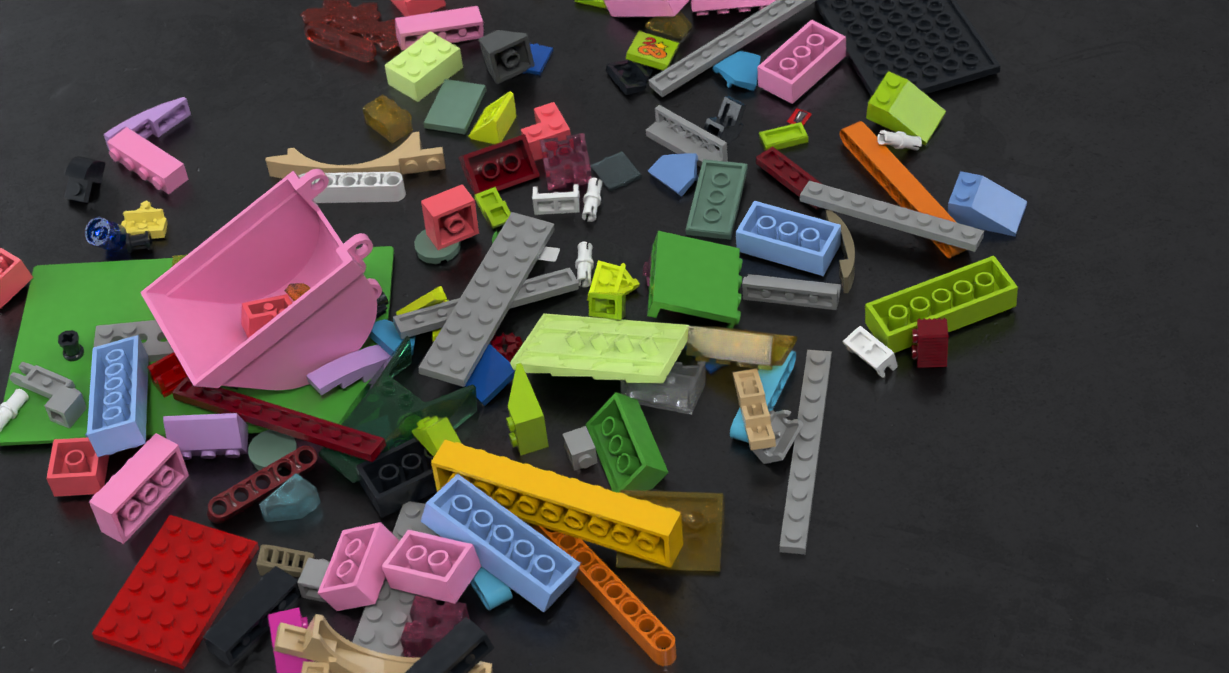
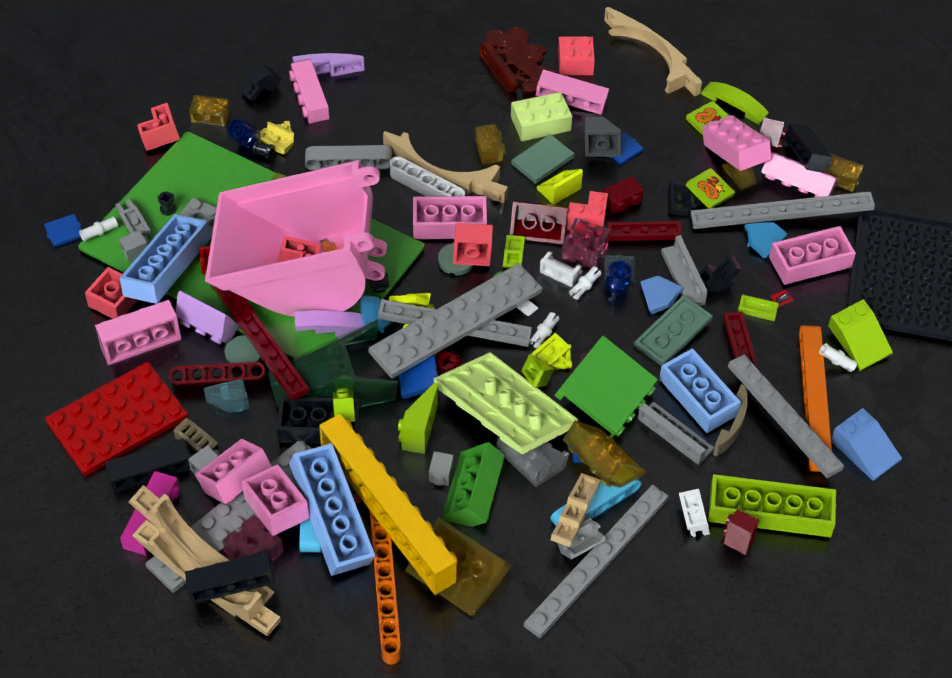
camera: 25 degrees right, 5 degrees up
none -> clear yellow brick [189,95,230,126]
none -> light grey beam [305,145,392,170]
none -> bright pink brick [413,196,487,239]
none -> dark red brick [602,176,644,214]
none -> clear blue wheel [605,260,632,295]
none -> dark red plate [607,221,682,241]

